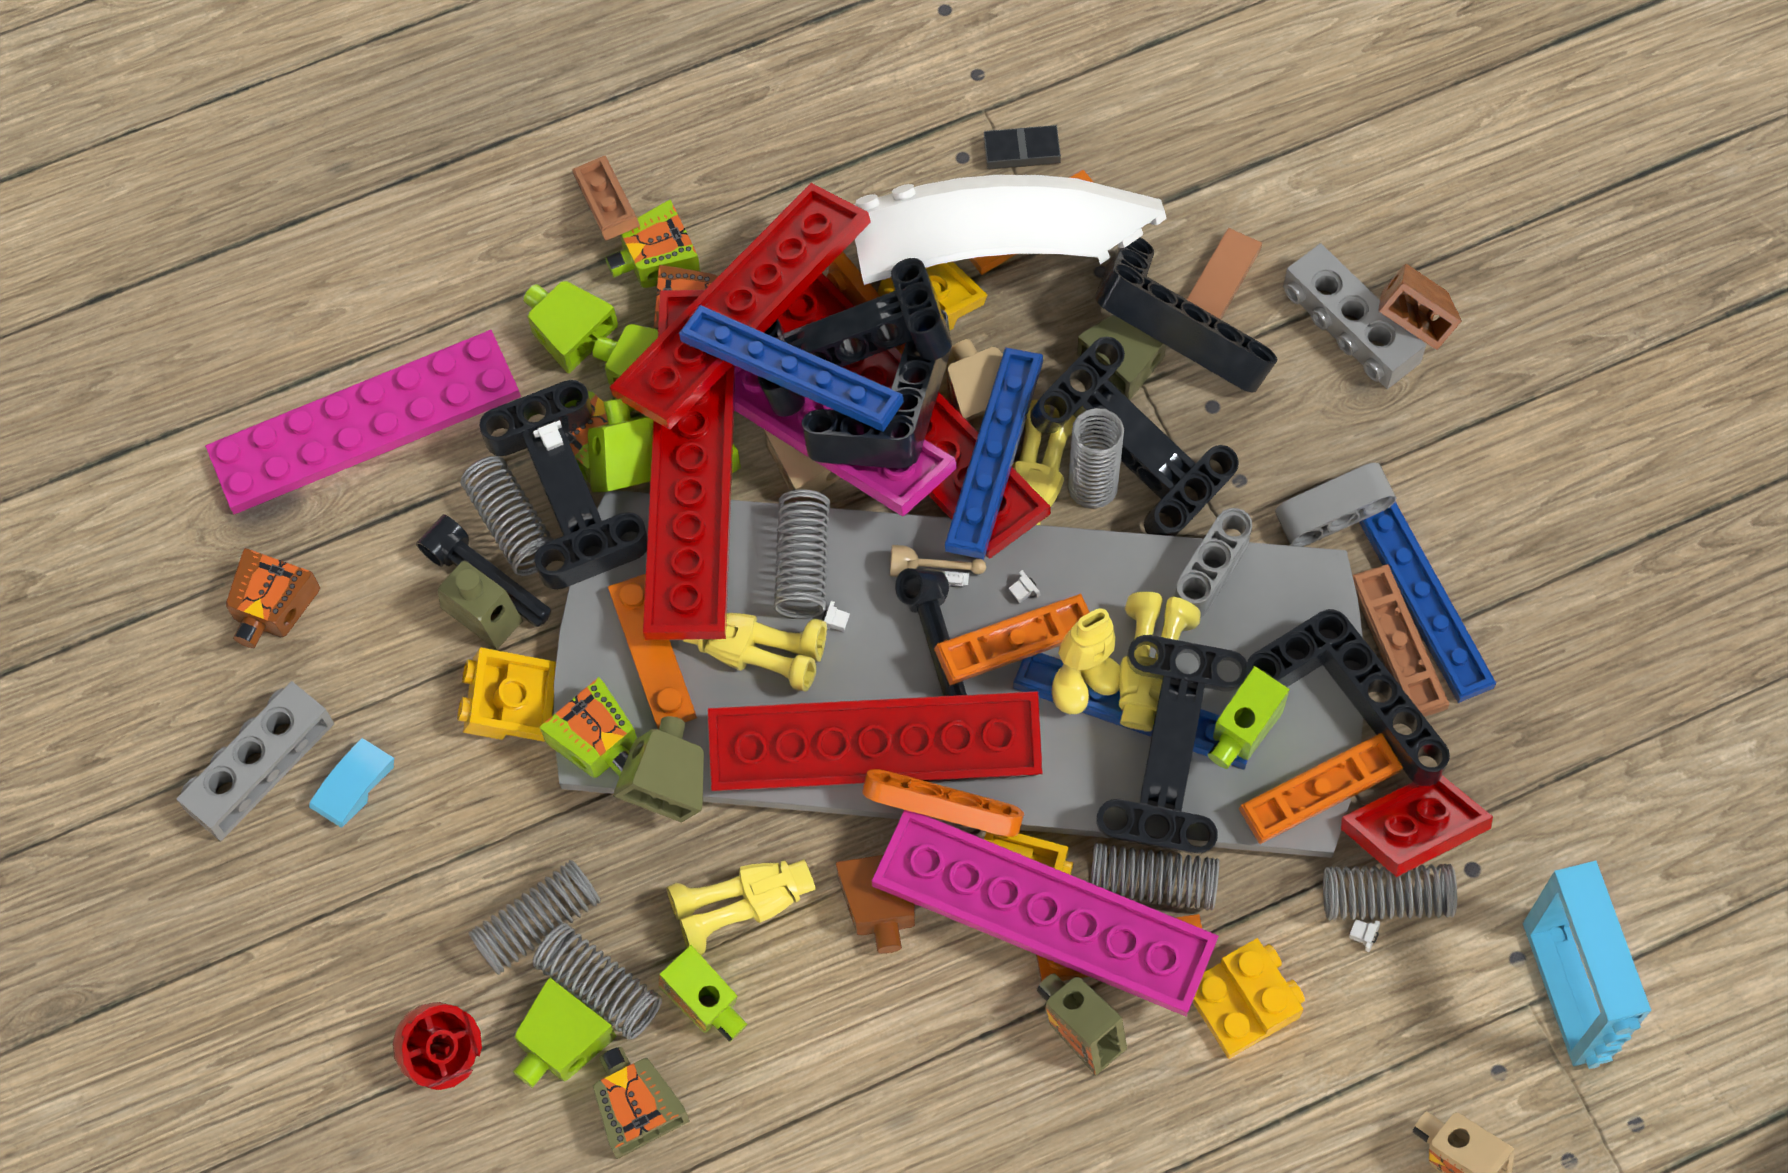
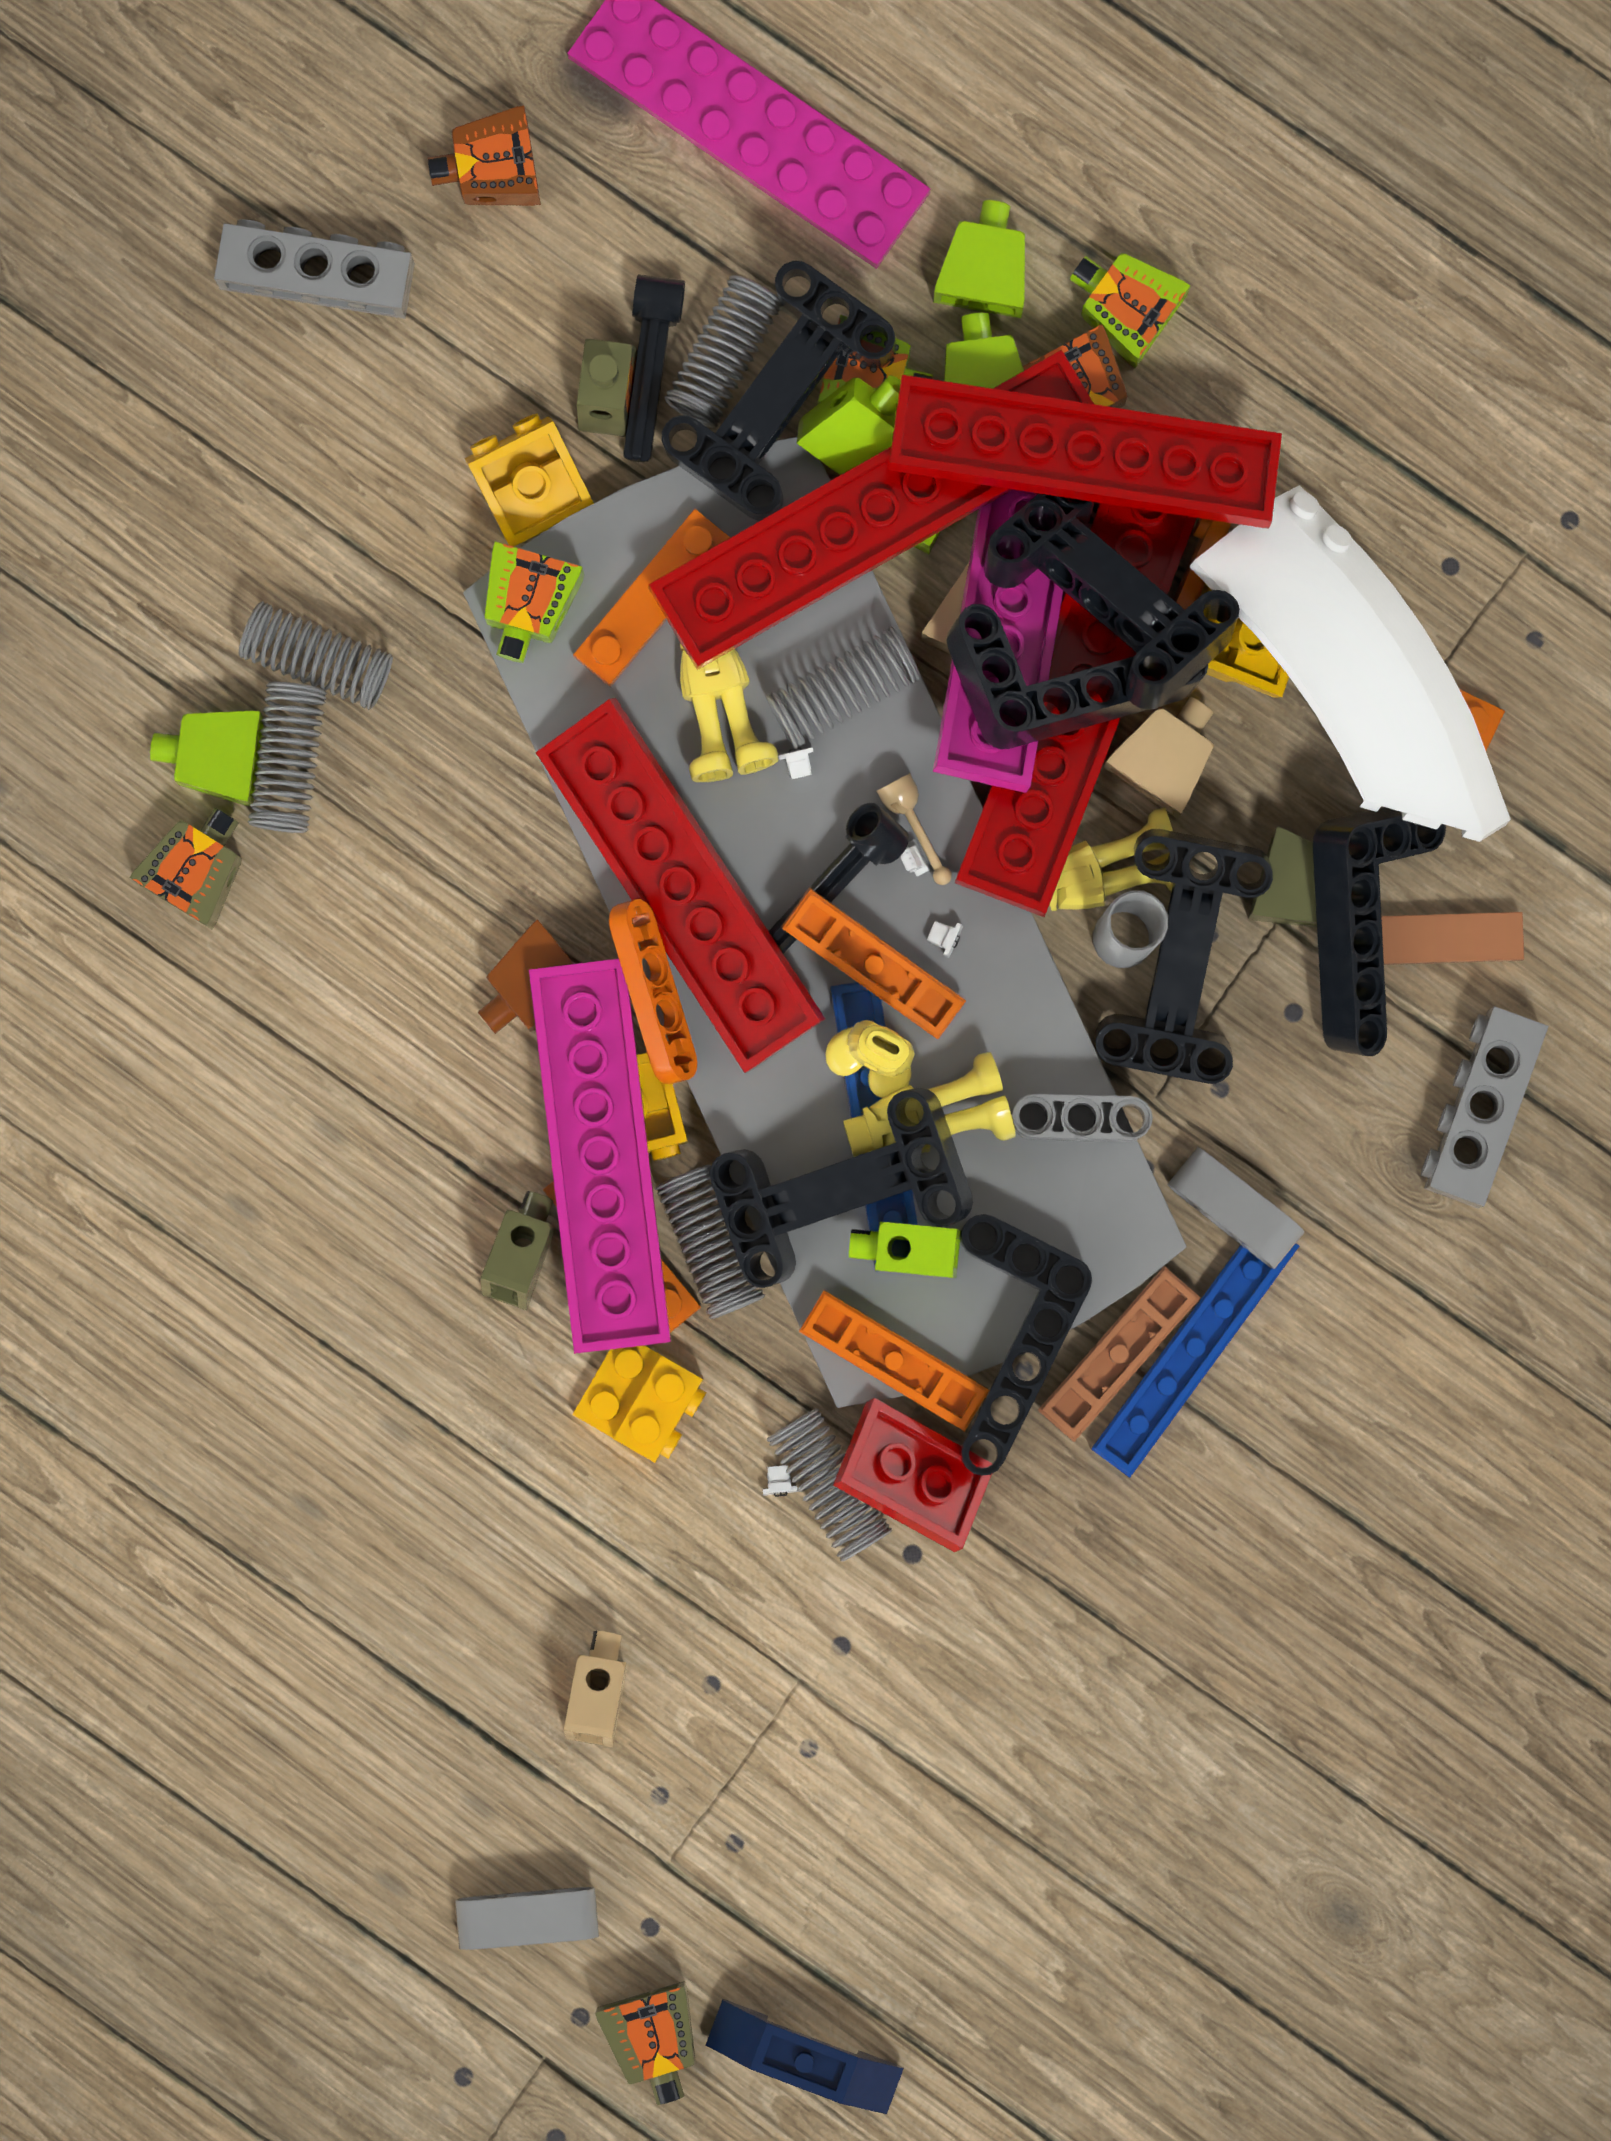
camera: 60 degrees right, 20 degrees up
medium azure slope [309,738,394,828] -> none
red cylinder [393,1002,482,1090] -> none
white piece [533,420,563,451] -> none
nougat tile [572,155,640,241] -> none
olive torso [613,716,704,823] -> none
lime torso [658,945,748,1042] -> none
light yellow piece [666,860,816,955] -> none
blue tile [679,305,904,432] -> none
blue tile [945,347,1043,560] -> none
black tile [984,125,1061,169] -> none
dark orange torso [1378,264,1462,350] -> none
medium azure window [1523,861,1651,1069] -> none

